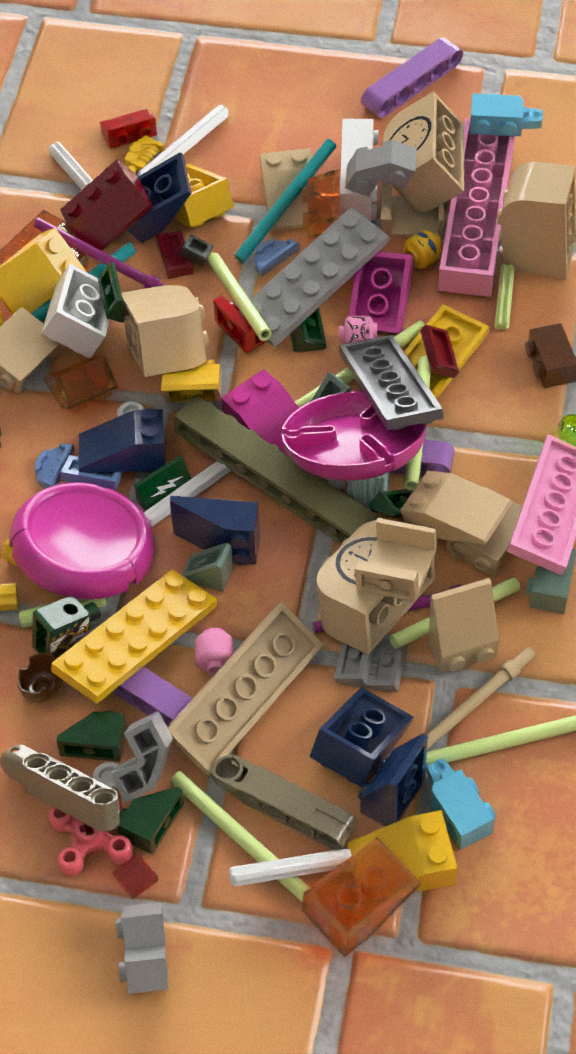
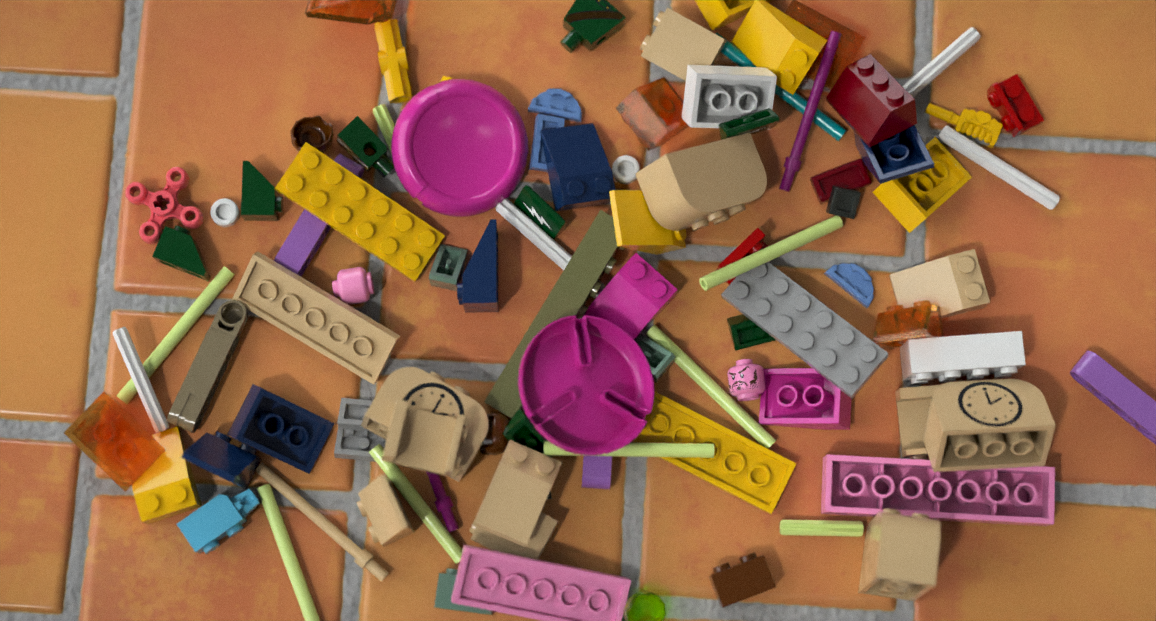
camera: 80 degrees right, 25 degrees up
dark tan piece [0,744,120,831] -> none
light grey brick [111,711,173,803] -> none
clear red tile [112,853,158,900] -> none
light grey brick [116,902,168,994] -> none
teal piece [234,139,337,263] -> none
dark grey plate [339,335,443,430] -> none
light grey brick [345,140,417,197] -> none
yellow head [403,230,443,269] -> none
dark red tile [420,325,459,378] -> none
medium azure hinge [470,93,543,137] -> none

